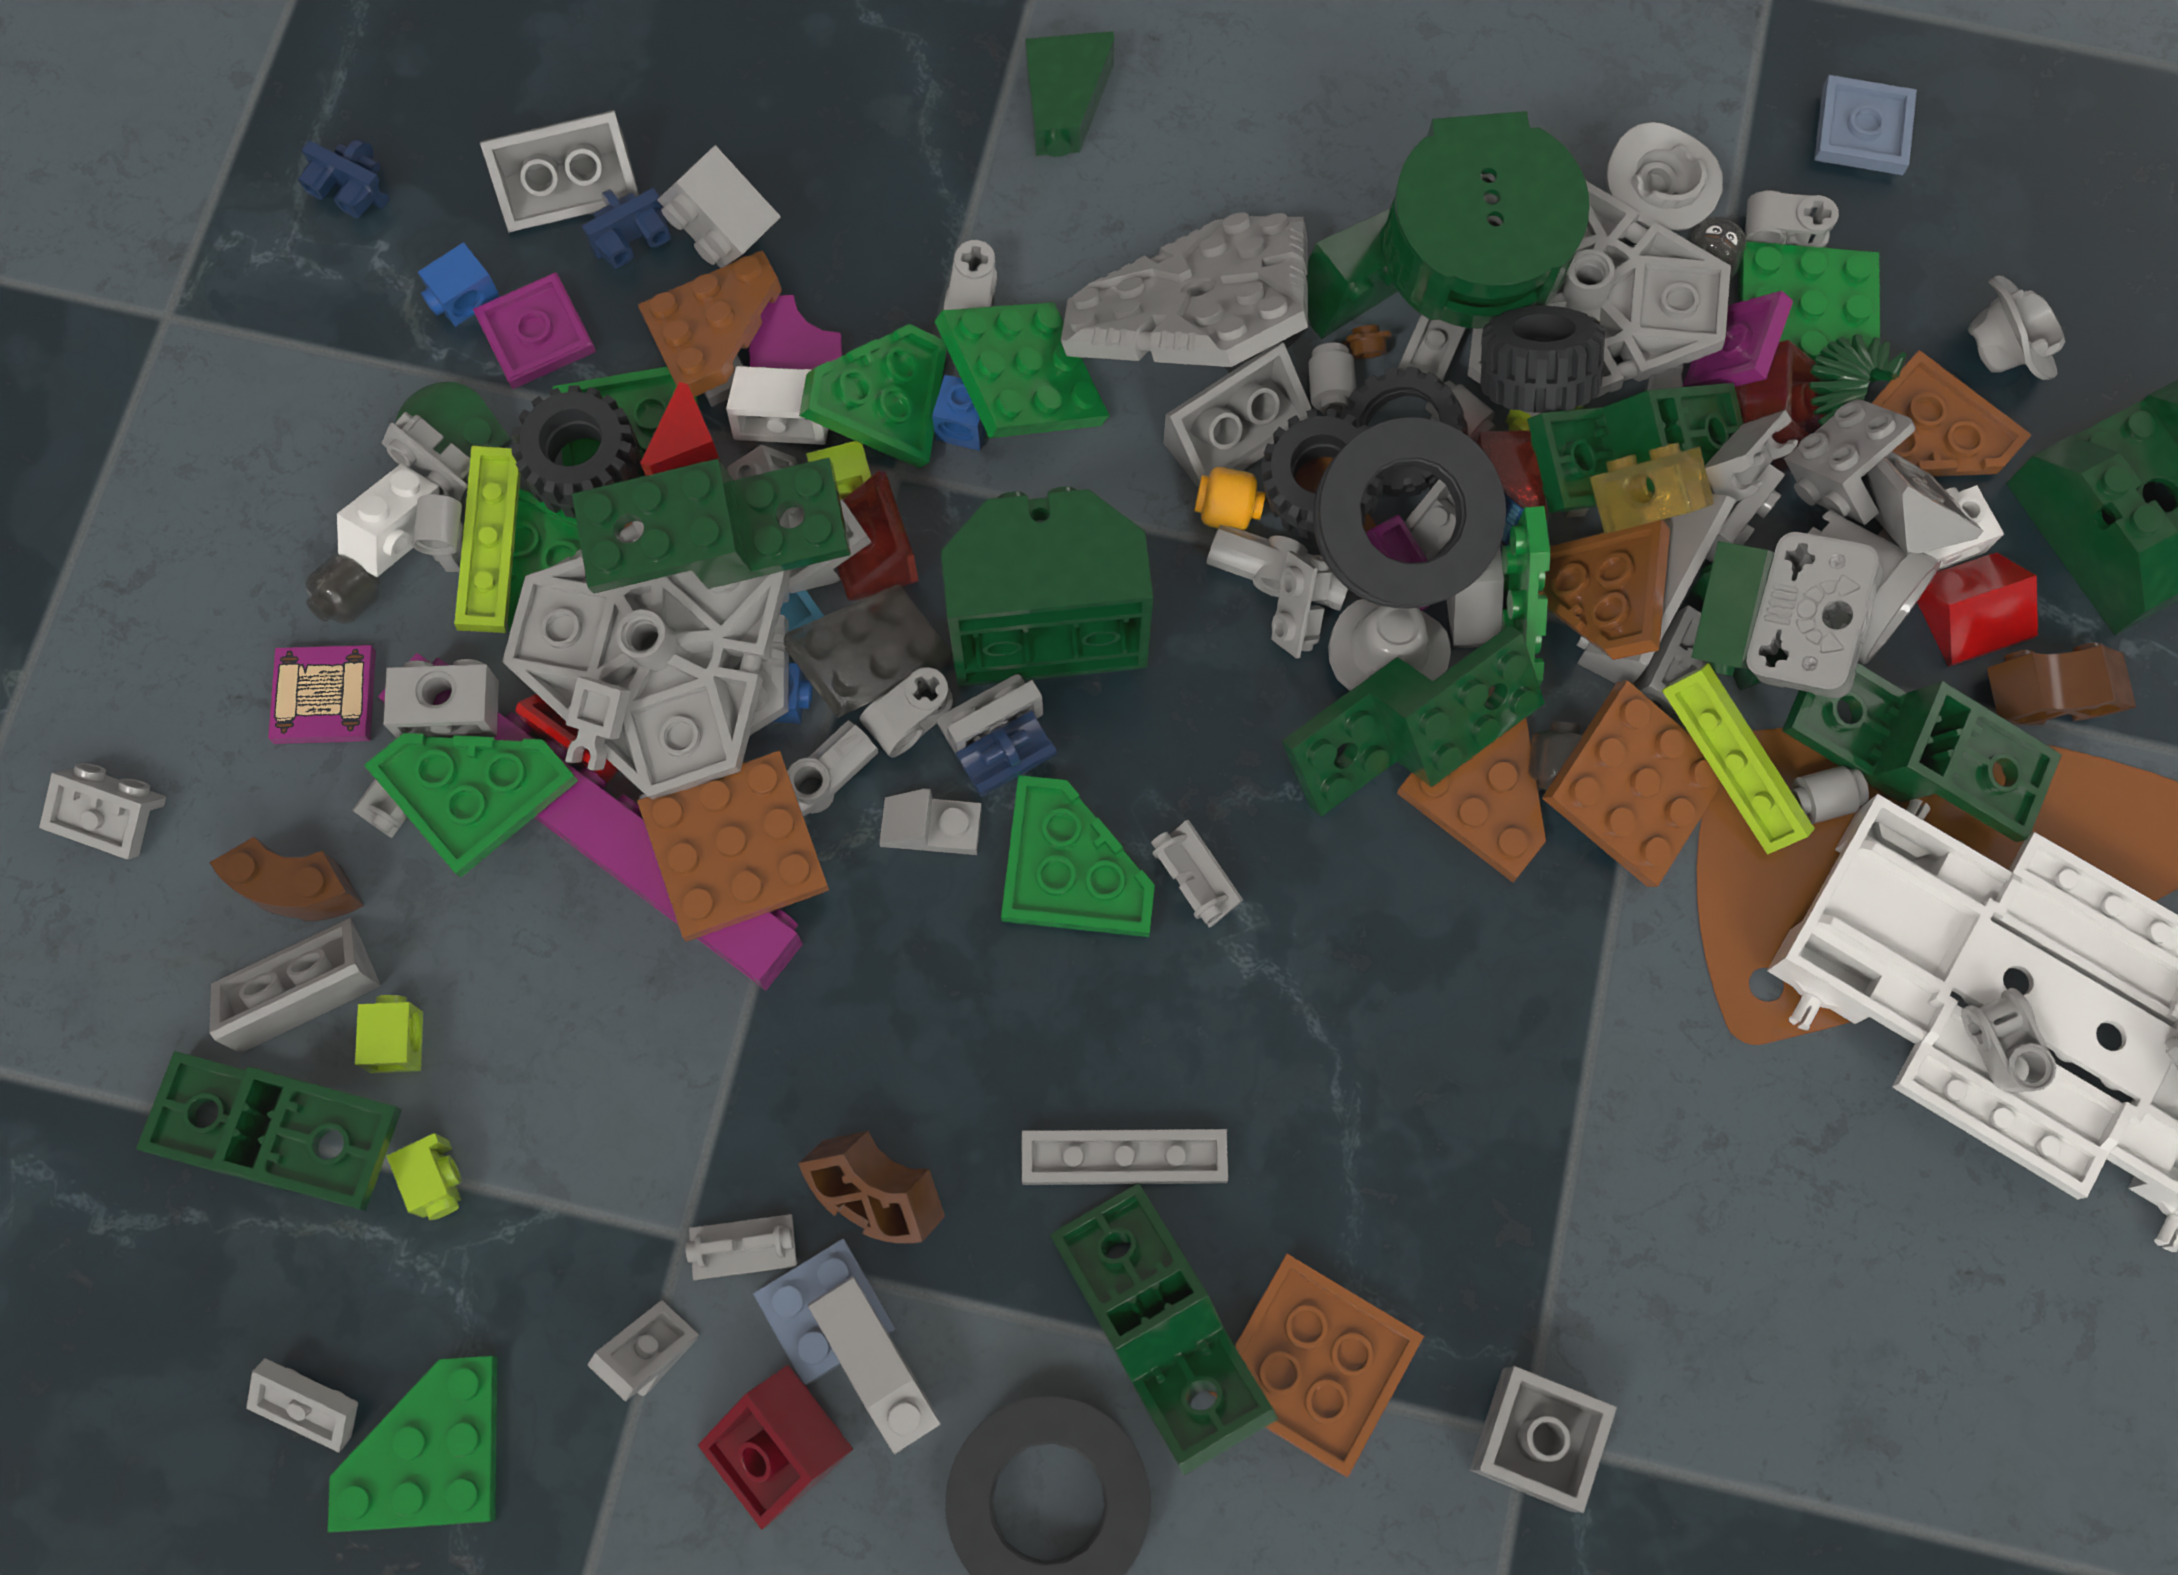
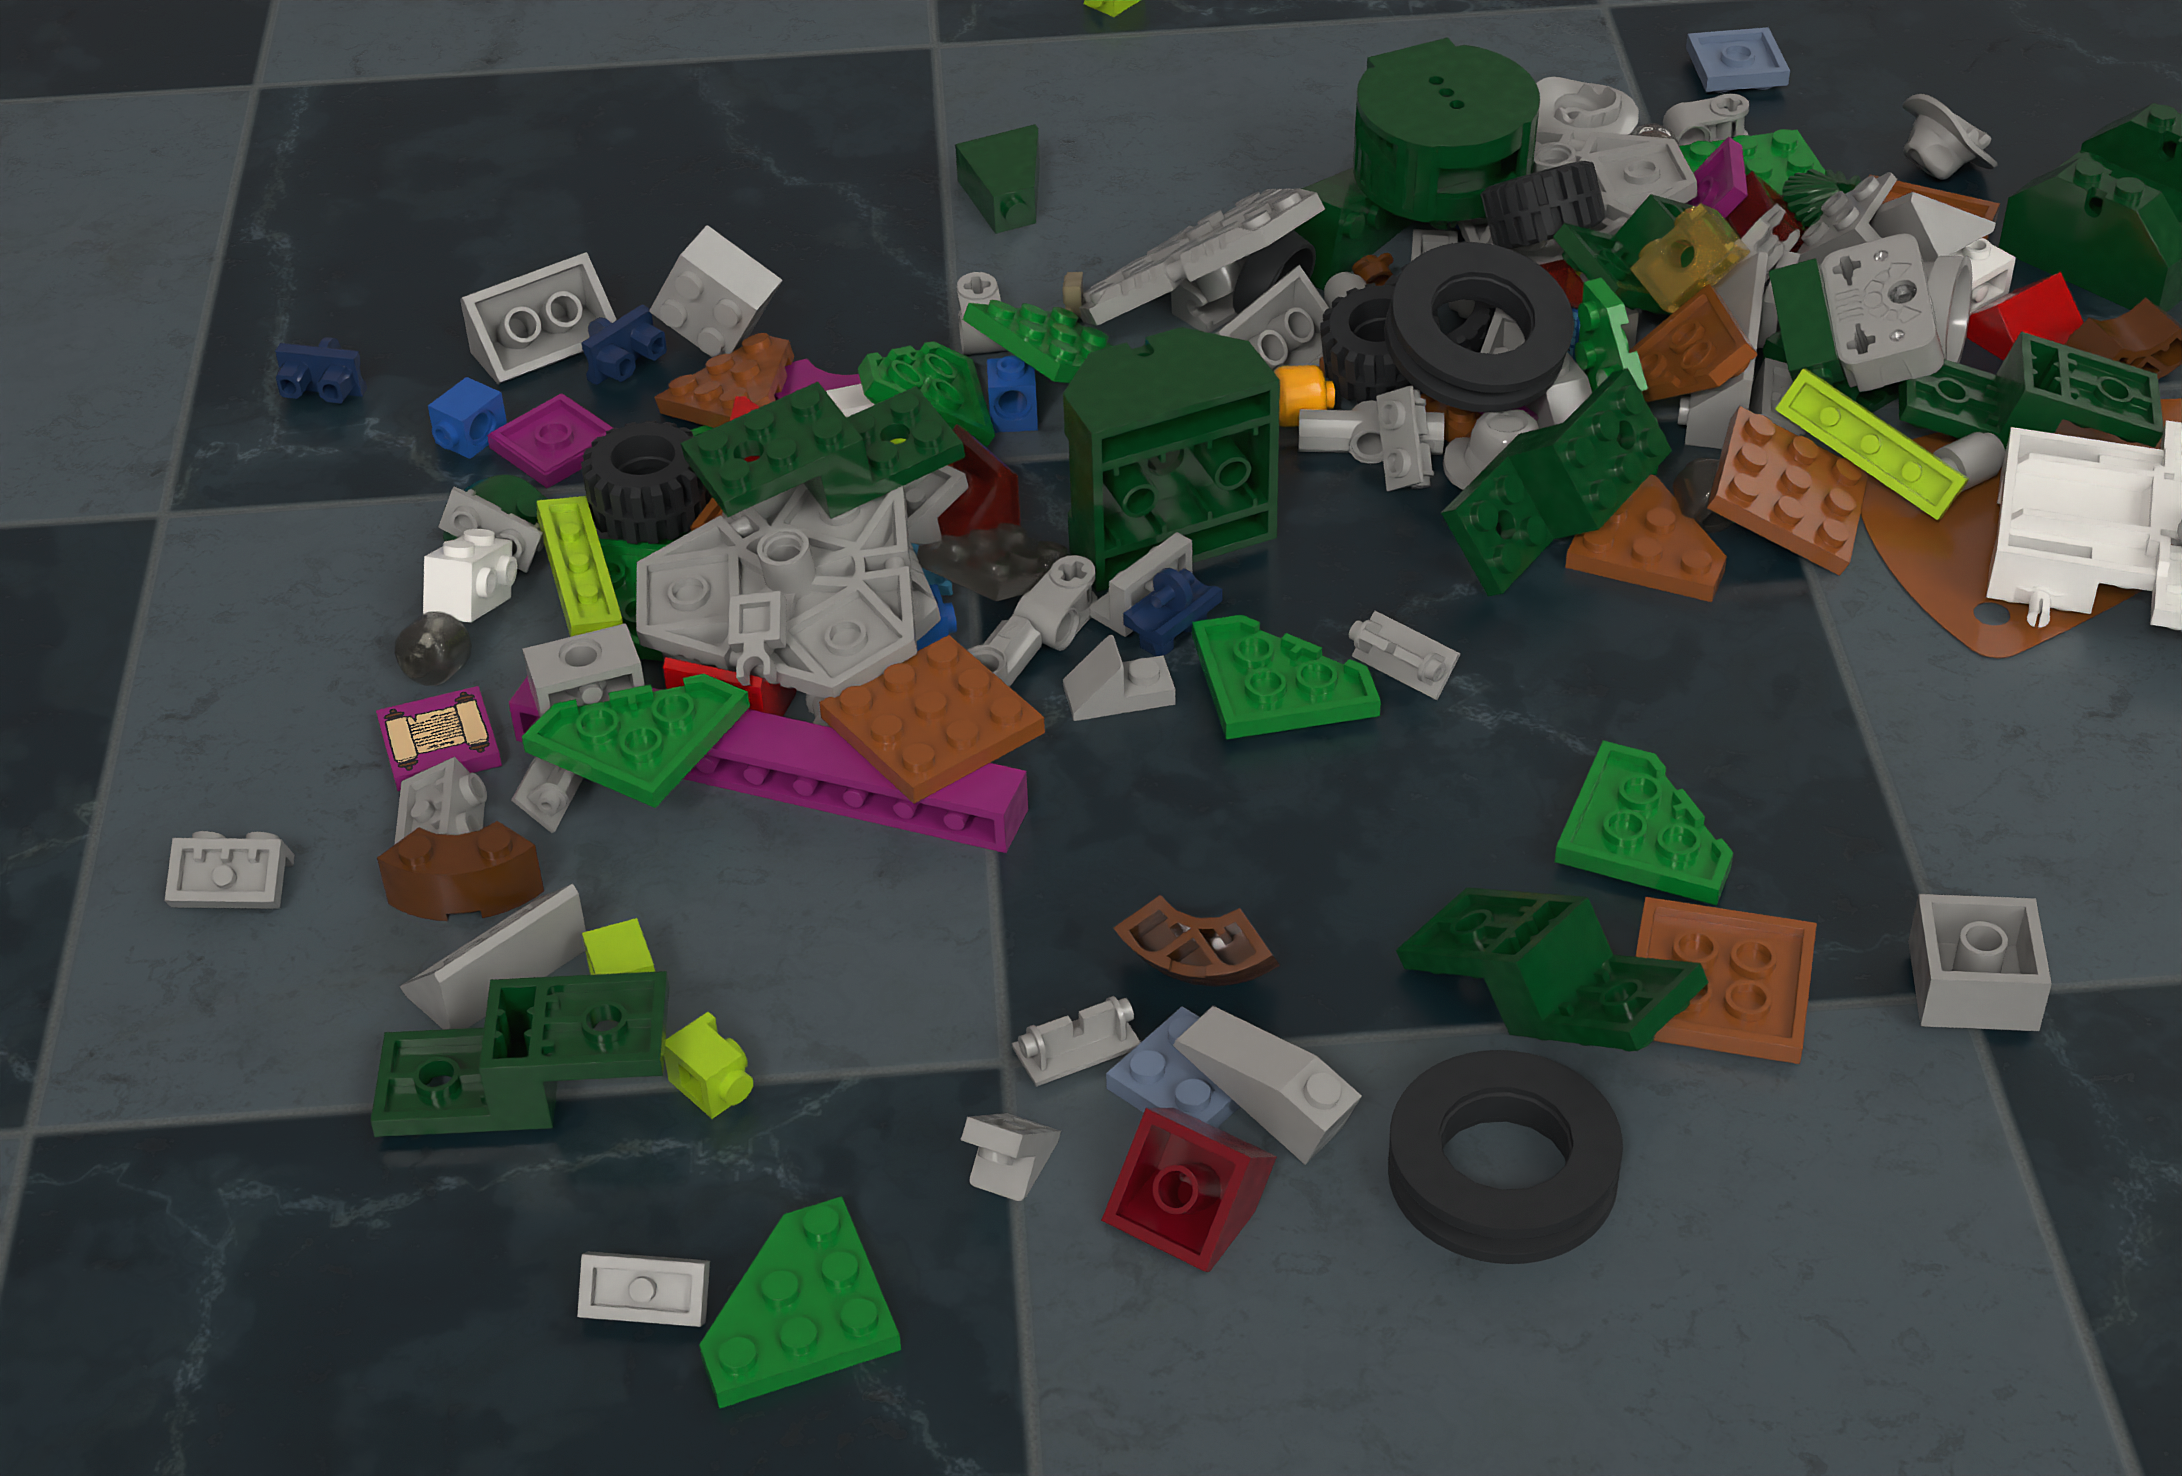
camera: 15 degrees left, 30 degrees down
light grey piece [412,494,464,572] -> none
light grey plate [1022,1129,1228,1185] -> none
none -> light grey bracket [394,757,487,845]
none -> dark tan tile [1063,272,1083,318]
none -> green plate [1555,740,1733,906]

